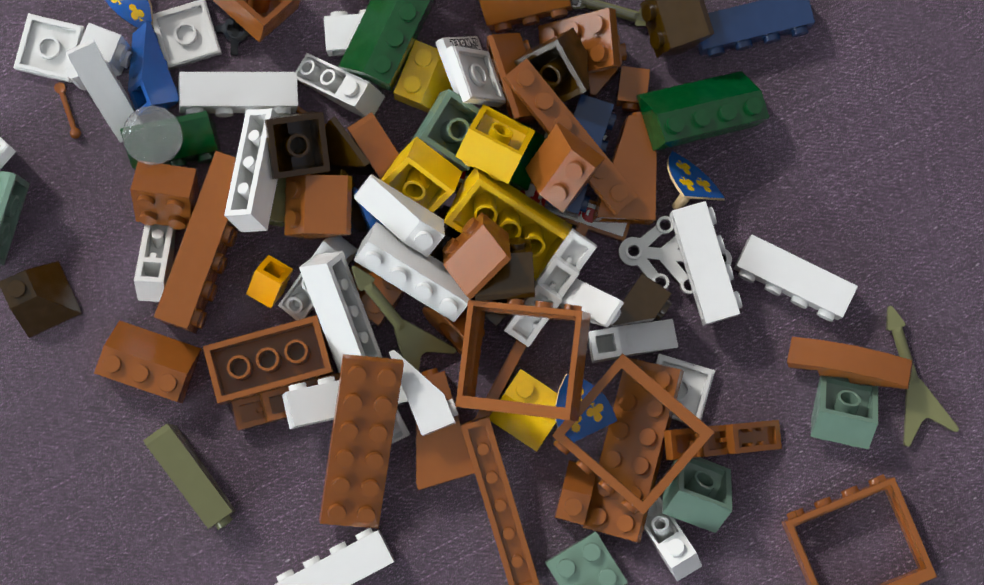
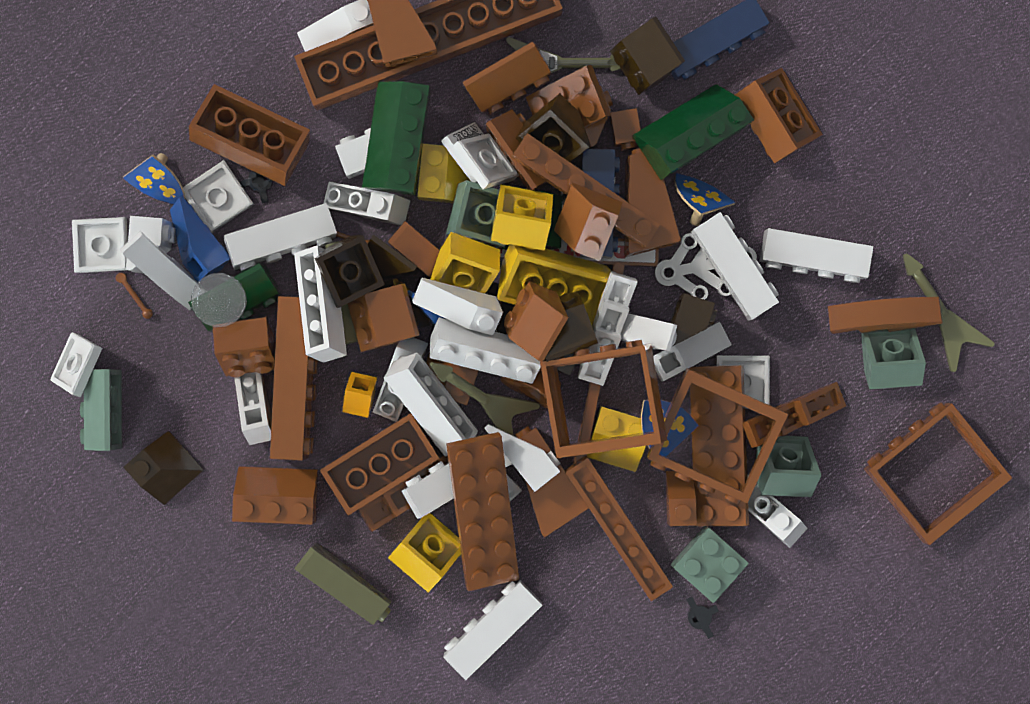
camera: 20 degrees left, 5 degrees up
none -> yellow slope [388,513,461,592]
none -> dark orange slope [735,68,823,163]

